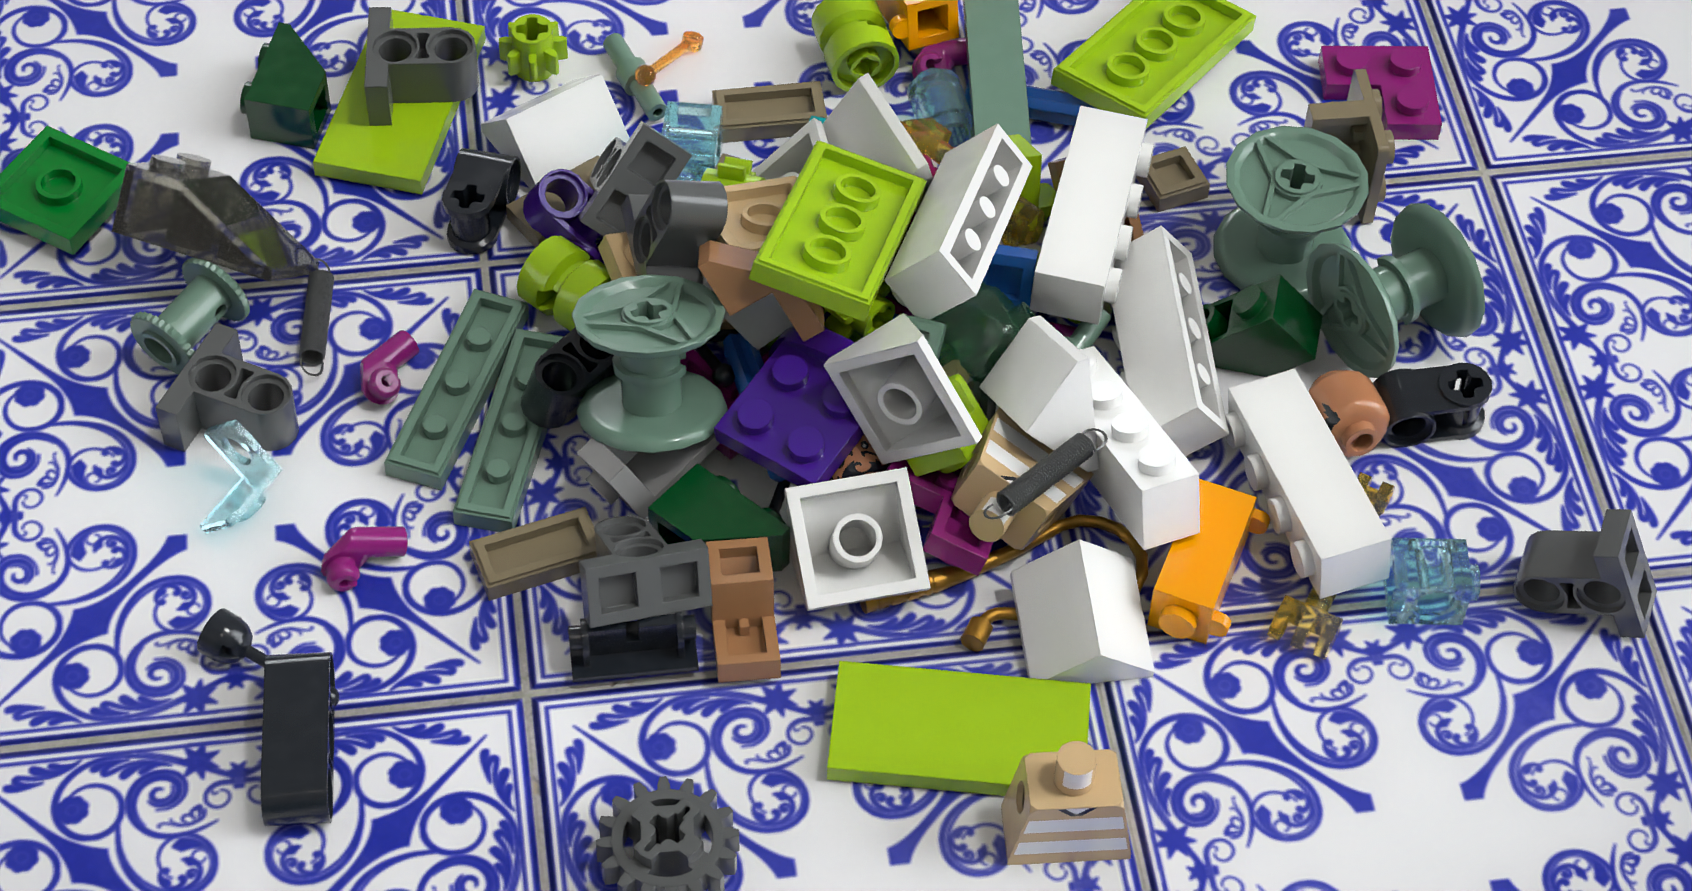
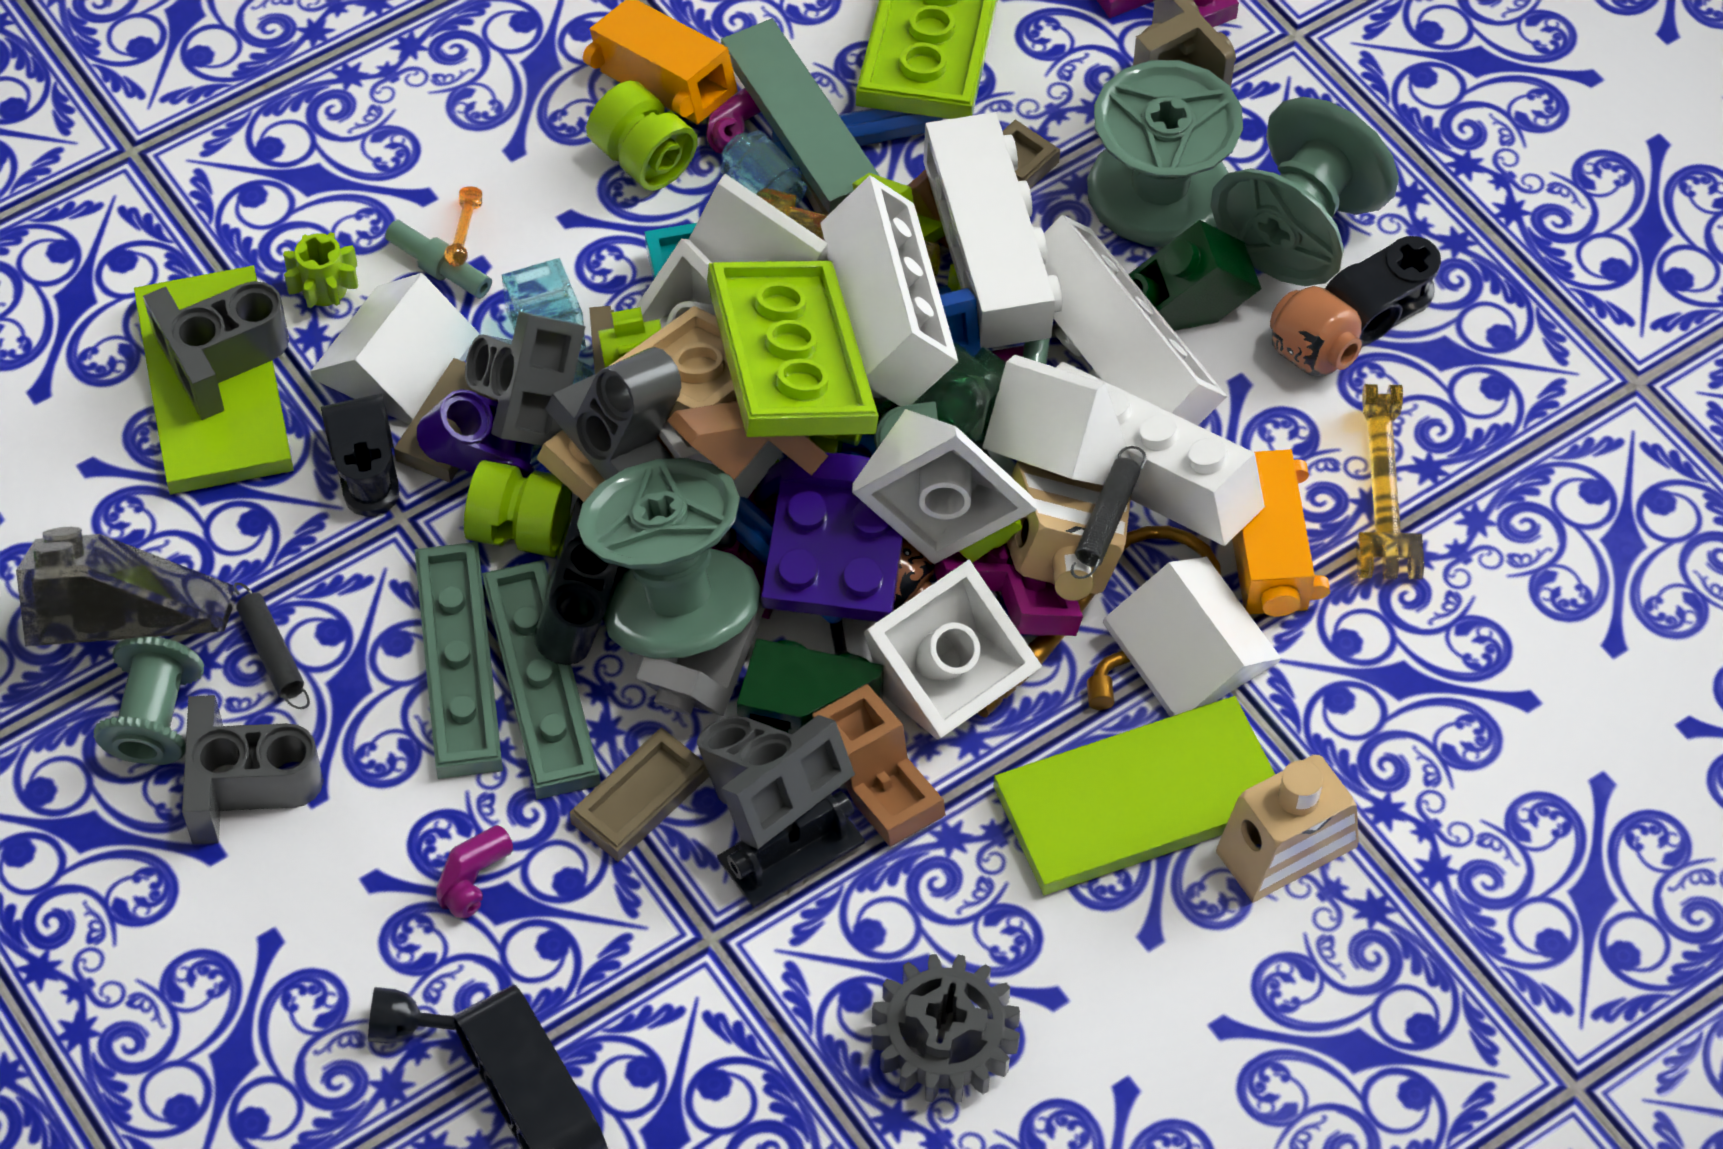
camera: 25 degrees left, 5 degrees up
clear light blue bracket [199,420,283,533] -> none
dark green slope [240,22,331,149] -> none
magenta arm [360,330,419,405] -> none
dark tan tile [712,81,827,143] -> none
white brick [1225,369,1391,599] -> none
clear light blue brick [1383,538,1480,625] -> none
dark grey tile [1513,509,1657,638] -> none

